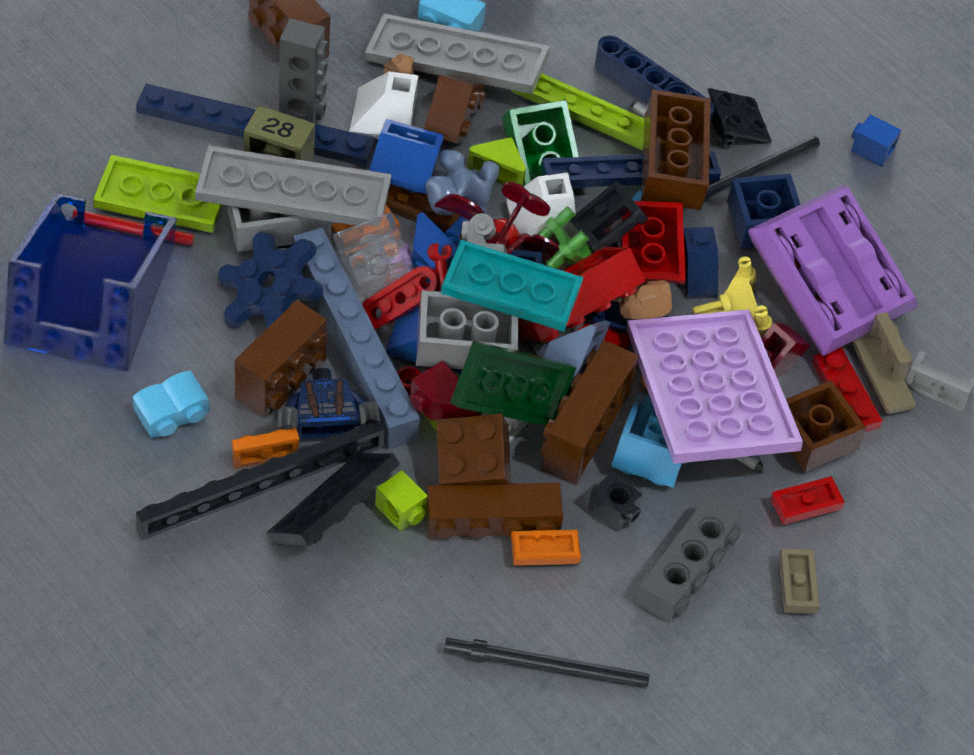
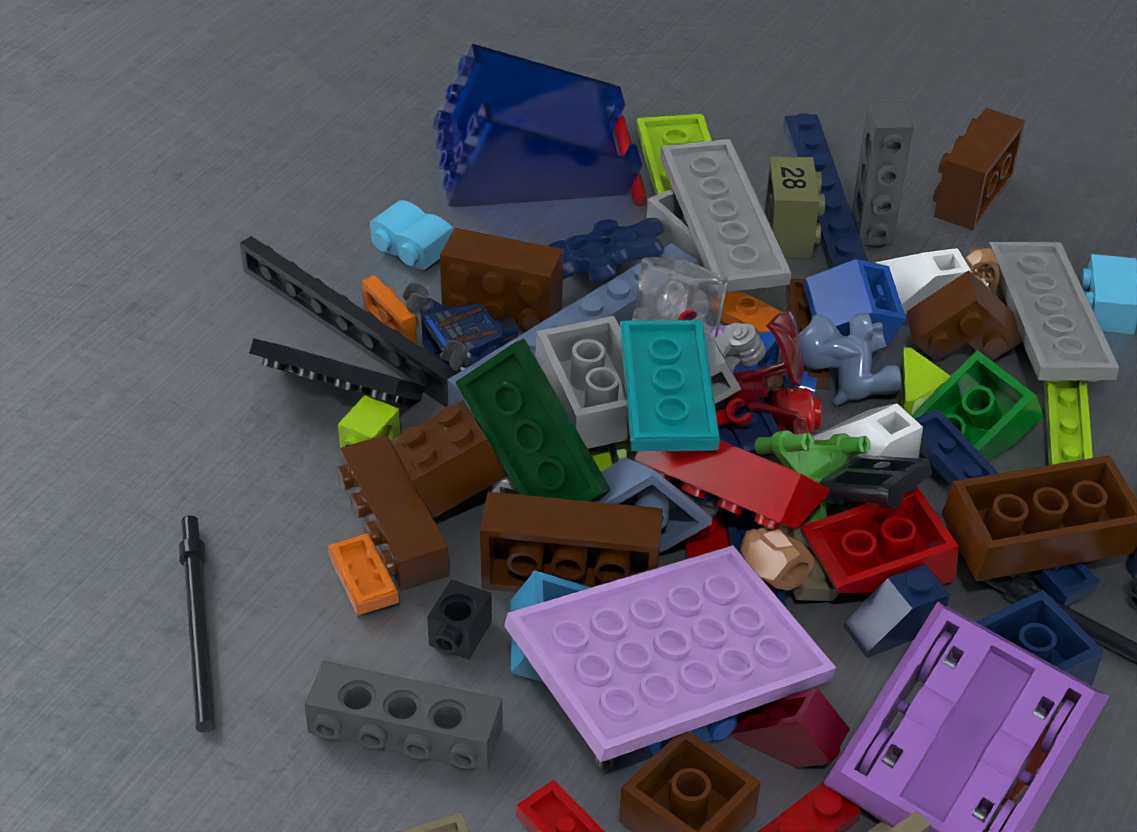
camera: 75 degrees right, 10 degrees down
light yellow axle [692,257,773,338] -> none

